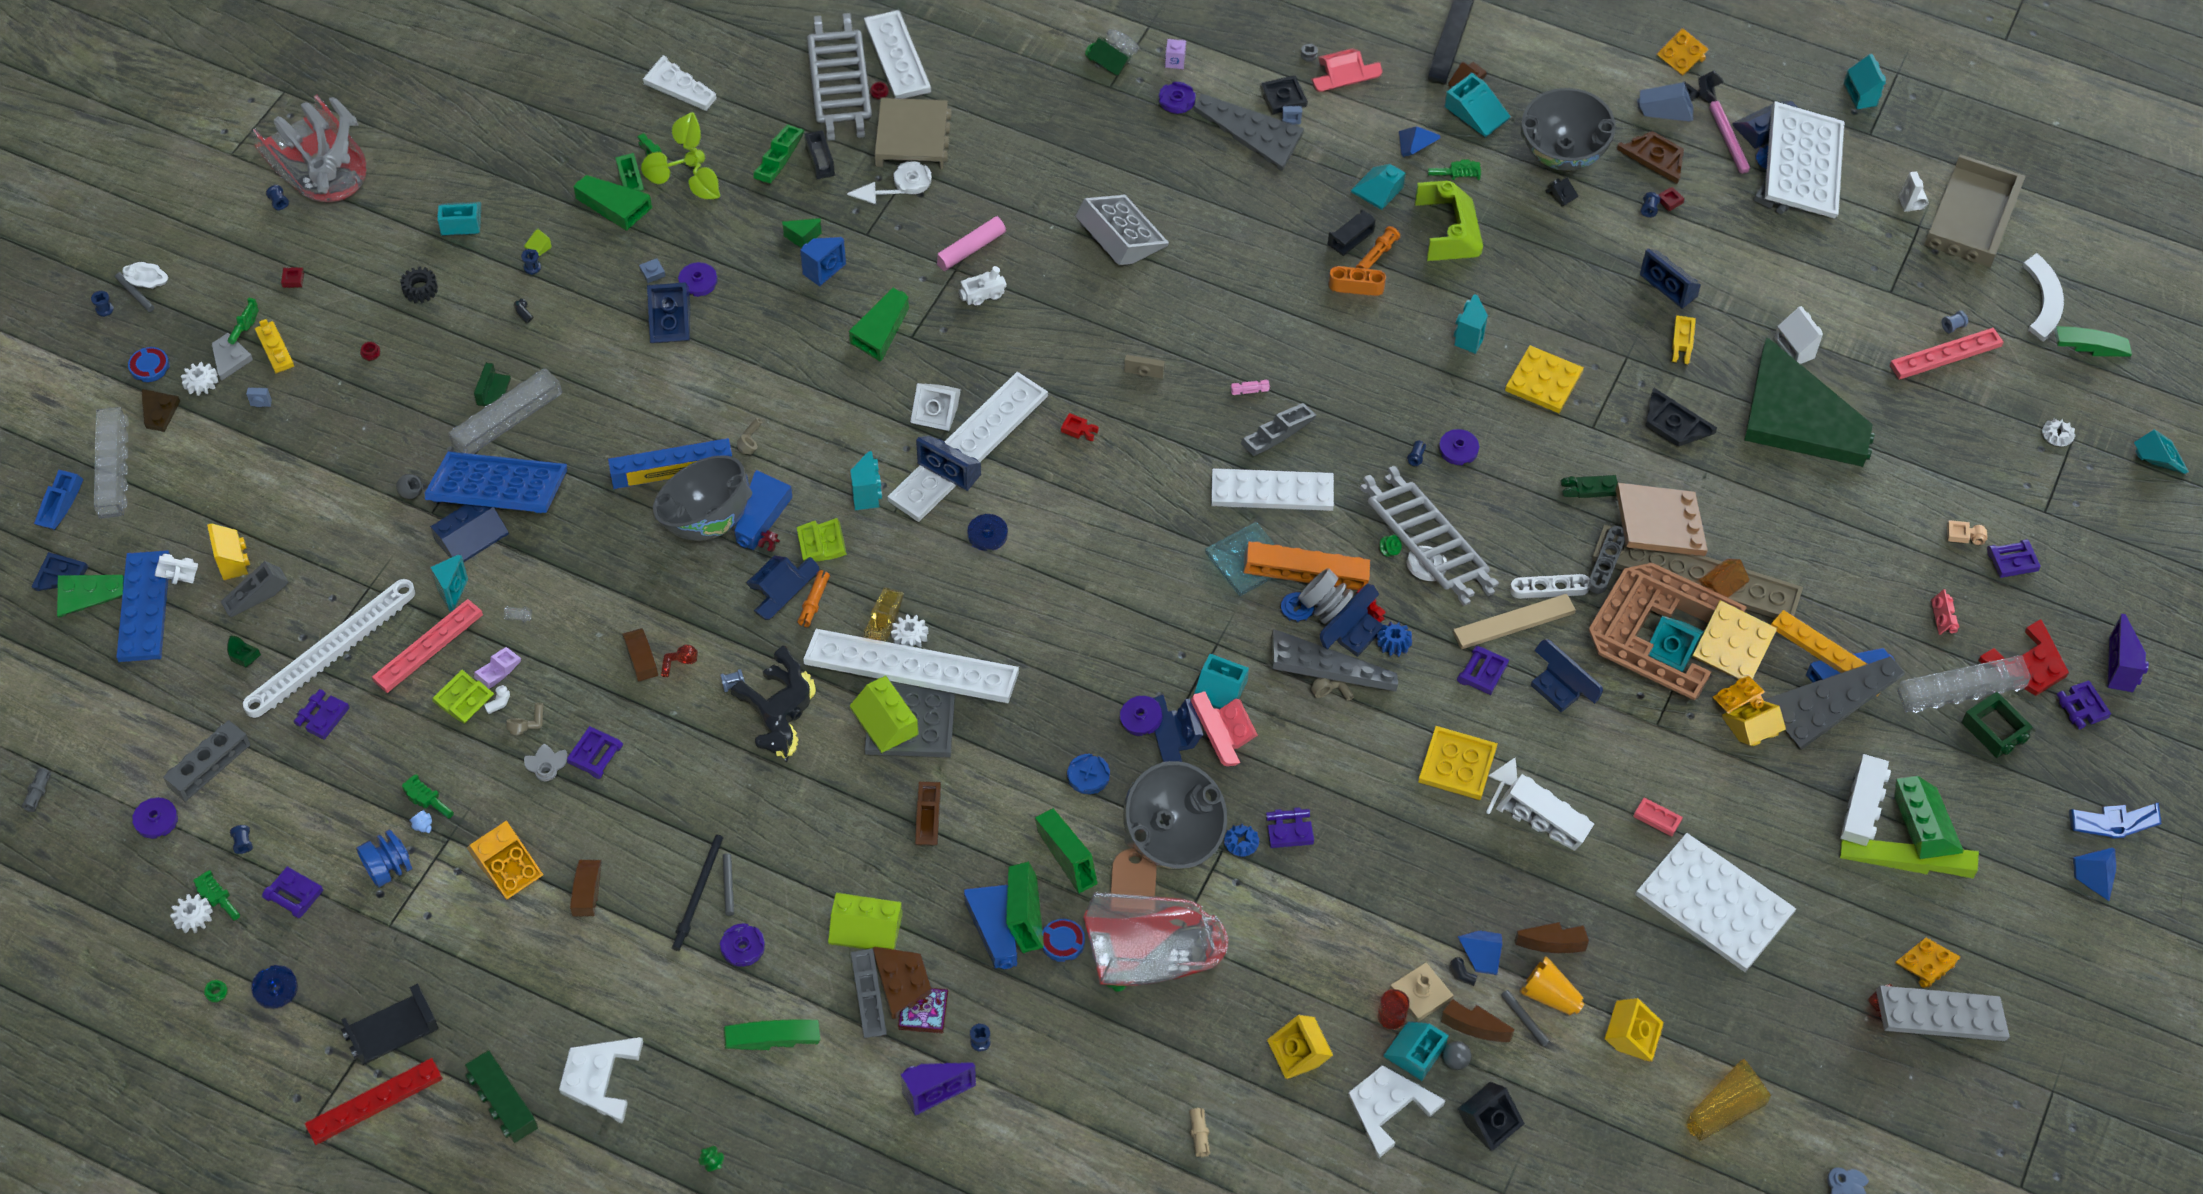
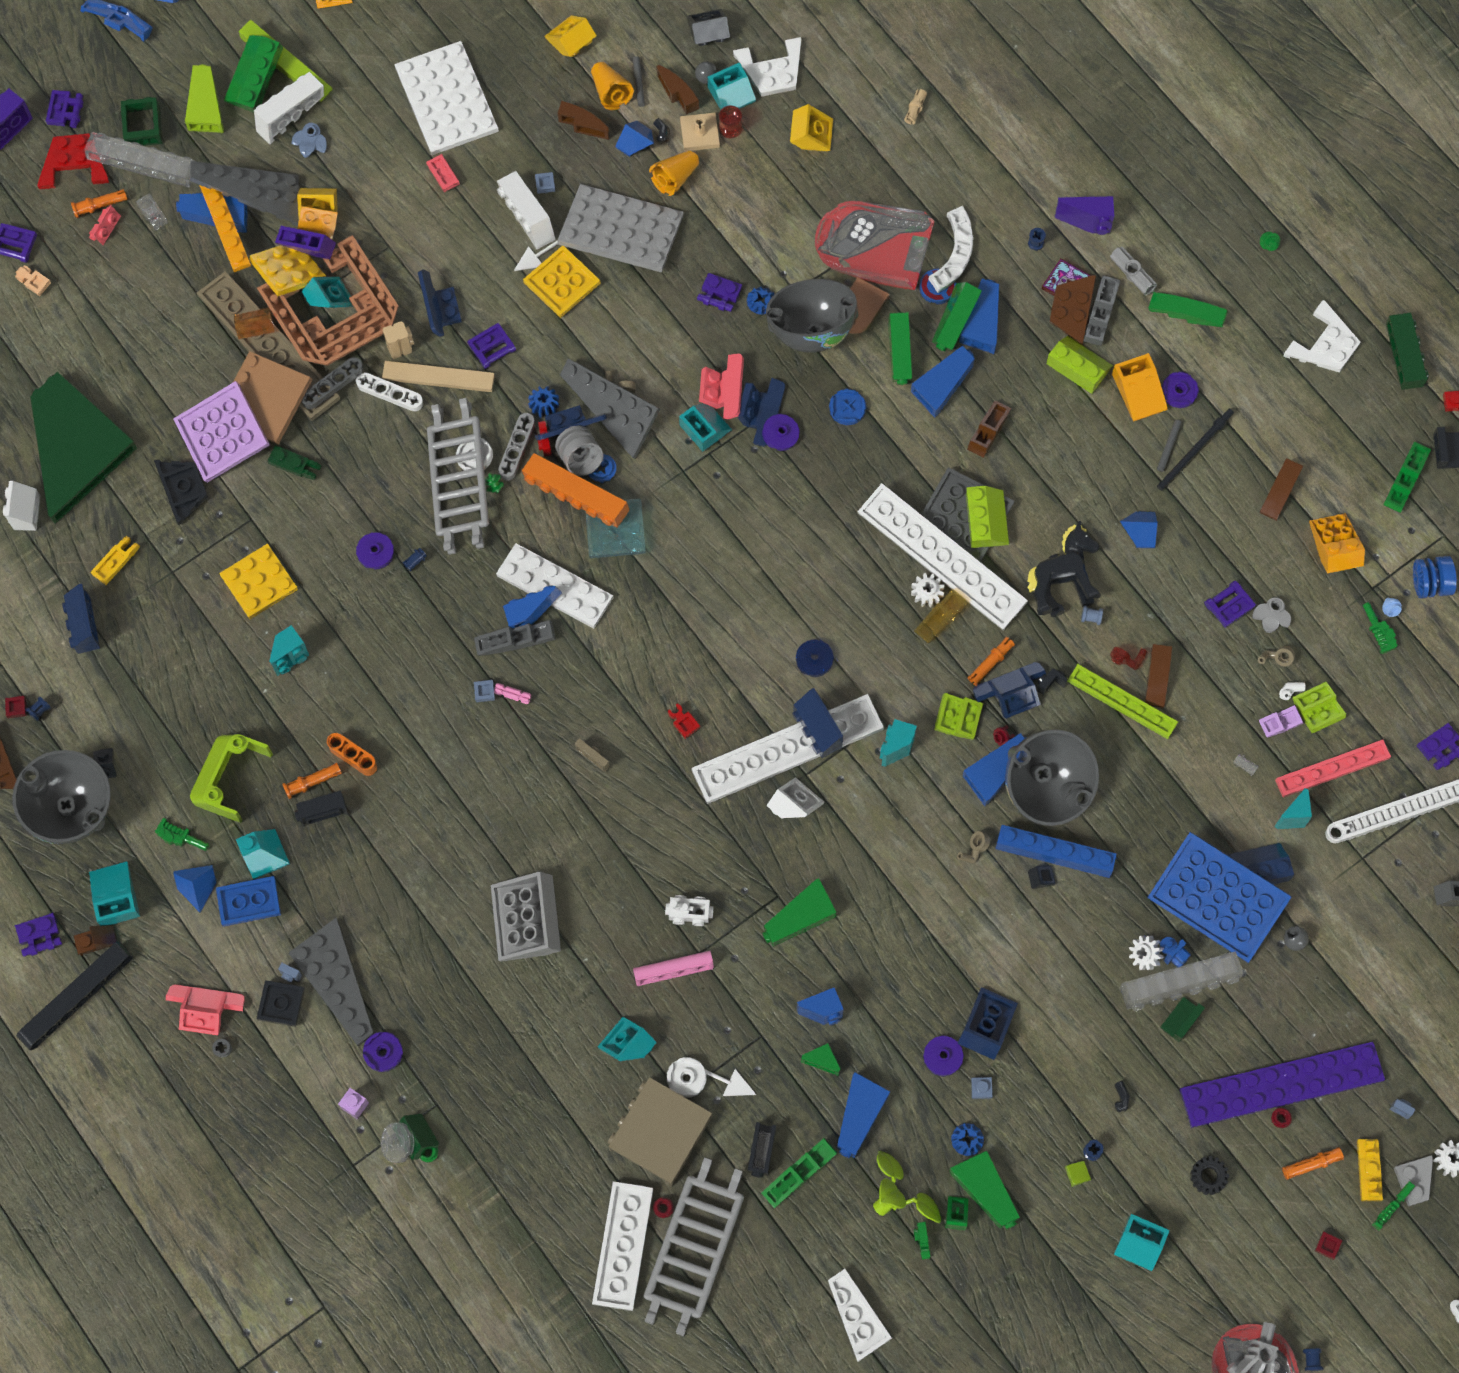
camera: 150 degrees left, 15 degrees up
none -> dark purple plate [15,913,62,957]
none -> orange pin [71,189,127,218]
none -> clear leg [136,193,168,231]
none -> lavender plate [174,381,270,483]
none -> lime slope [185,64,224,133]
none -> blue plate [216,876,281,927]
none -> dark purple slope [275,226,336,260]
none -> sand blue plate [292,123,327,158]
none -> tan brick [383,321,414,359]
none -> sand blue plate [474,680,495,702]
none -> light grey beam [499,413,535,481]
none -> blue slope [503,585,562,629]
none -> sand blue plate [535,172,555,194]
none -> light grey plate [558,184,684,273]
none -> teal slope [597,1017,657,1061]
none -> light orange cone [649,150,699,196]
none -> blue slope [837,1072,890,1158]
none -> blue slope [911,346,975,418]
none -> white tile [929,206,973,293]
none -> blue gear [951,1123,984,1156]
none -> black slope [1028,866,1056,889]
none -> black bracket [1037,668,1068,695]
none -> lime plate [1068,664,1178,739]
none -> light grey piece [1110,247,1157,296]
none -> light orange slope [1112,353,1168,422]
none -> blue slope [1120,511,1158,548]
none -> white gear [1129,935,1164,970]
none -> blue hips [1160,937,1191,969]
none -> dark purple plate [1180,1042,1385,1128]
none -> orange pin [1282,1147,1344,1180]
none -> green slope [1383,442,1431,513]

